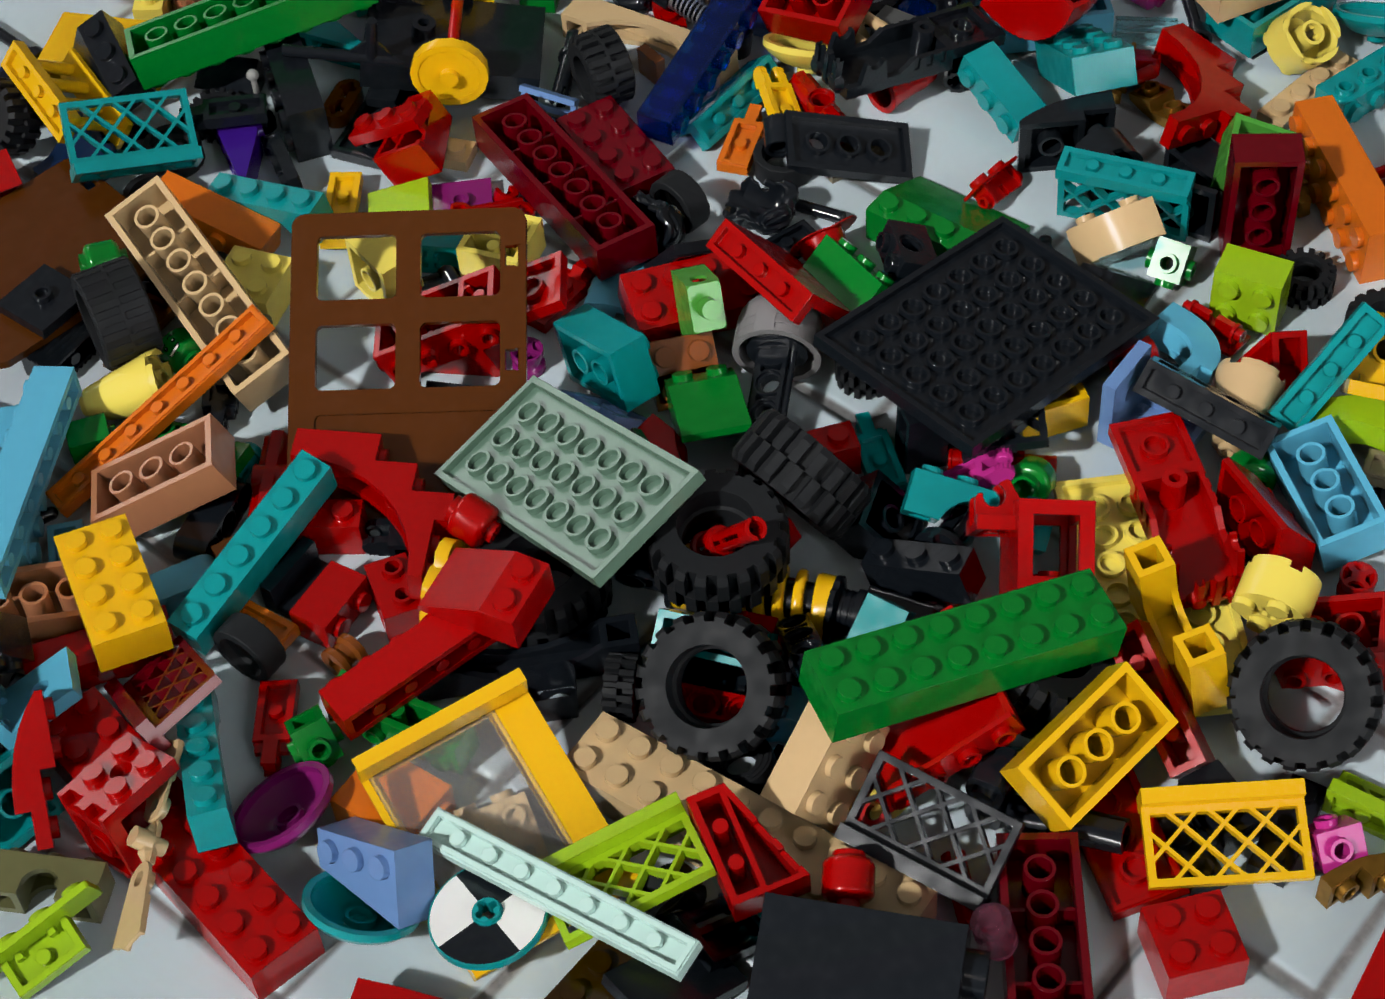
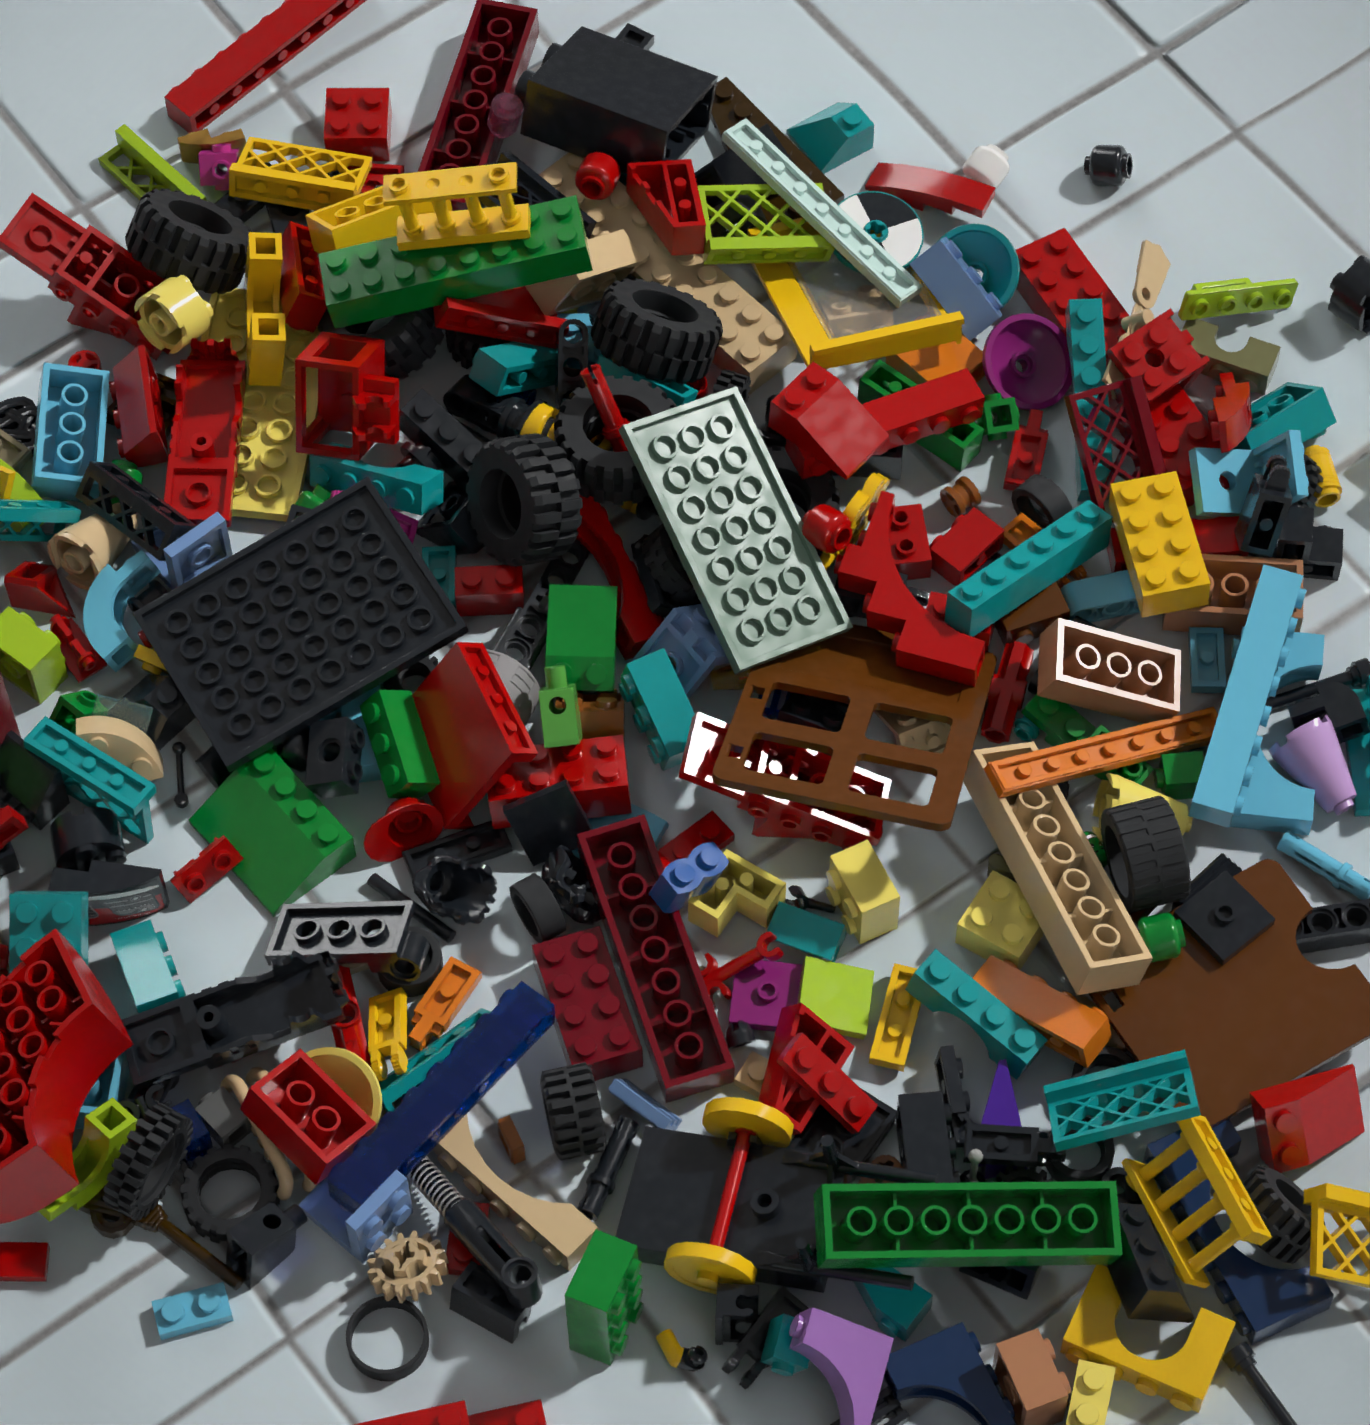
camera: 170 degrees left, 10 degrees up
none -> yellow fence [383,162,531,251]
none -> blue brick [649,842,729,913]
none -> black hinge [725,1020,756,1049]

